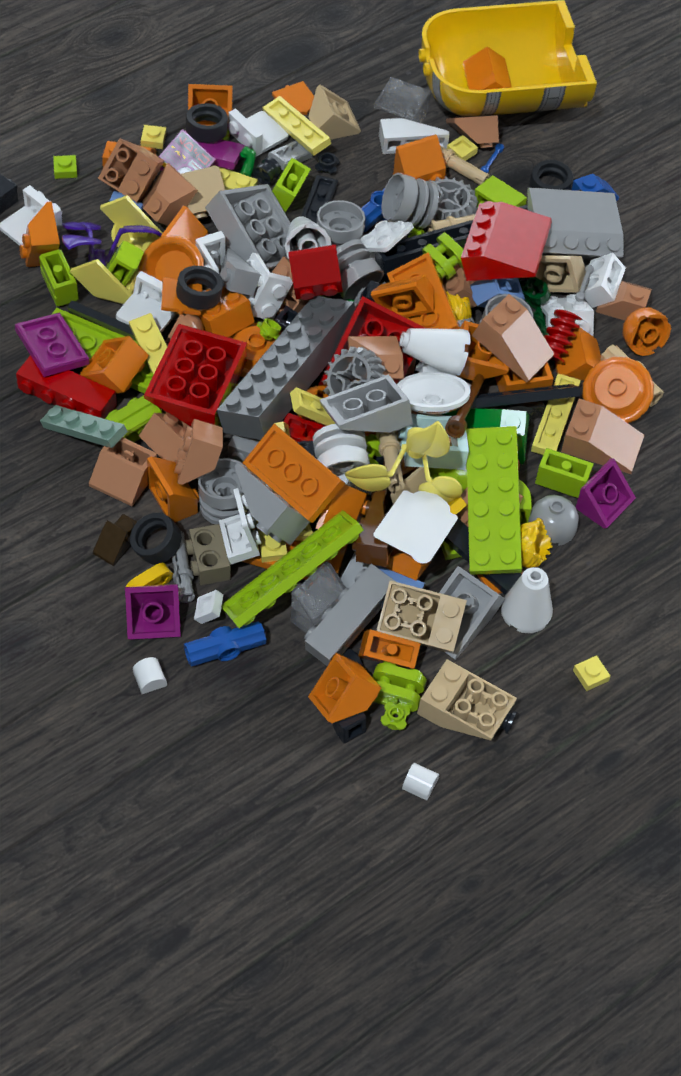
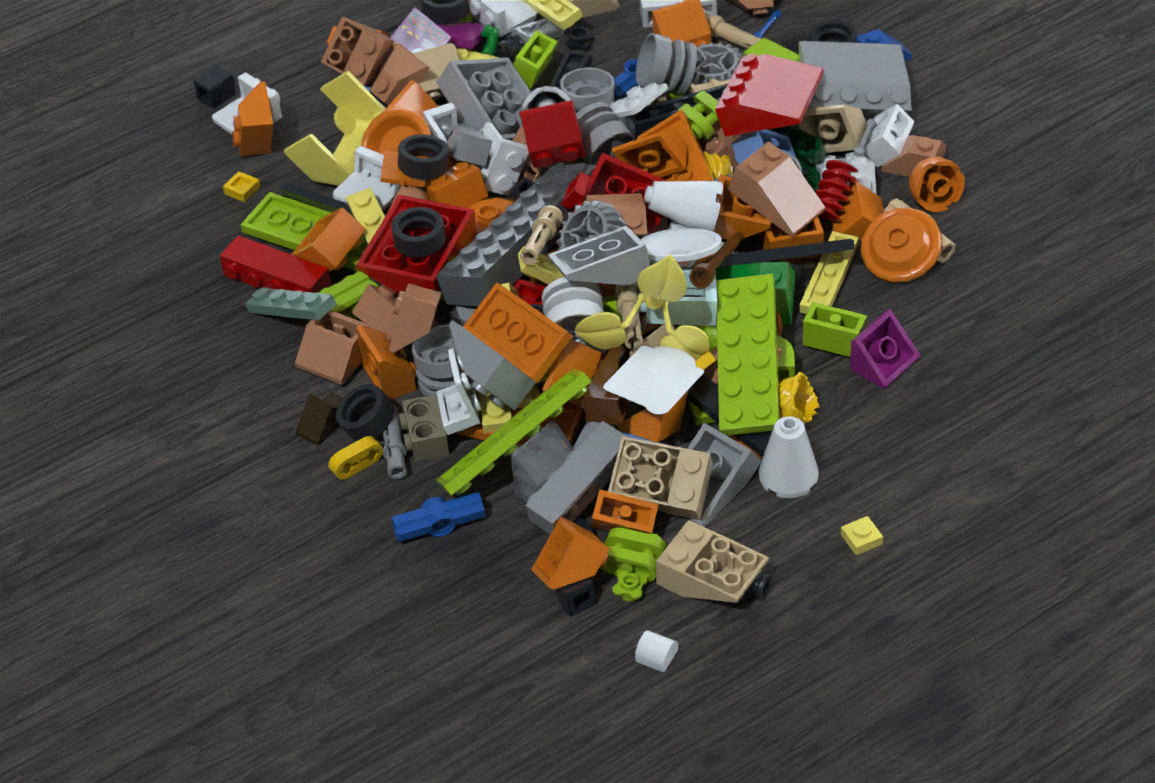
camera: 10 degrees right, 10 degrees down
magenta tile [15,313,89,377] -> none
lime brick [39,249,78,306] -> none
lime plate [53,155,77,179] -> none
dark purple plant [62,222,162,267] -> none
lime brick [106,241,144,286] -> none
magenta slope [125,584,181,639] -> none
white brick [133,657,167,694] -> none
light yellow plate [141,125,166,149] -> none
white plate [194,590,223,624] -> none
lime plate [257,319,281,340] -> none
light yellow plate [447,135,478,161] -> none
light grey cylinder [528,495,579,546] -> none
nougat slope [561,399,644,474] -> none
none -> yellow tile [223,171,261,203]
none -> black tyre [391,207,446,258]
none -> tan pin [520,205,563,265]
none -> red tile [561,171,590,210]

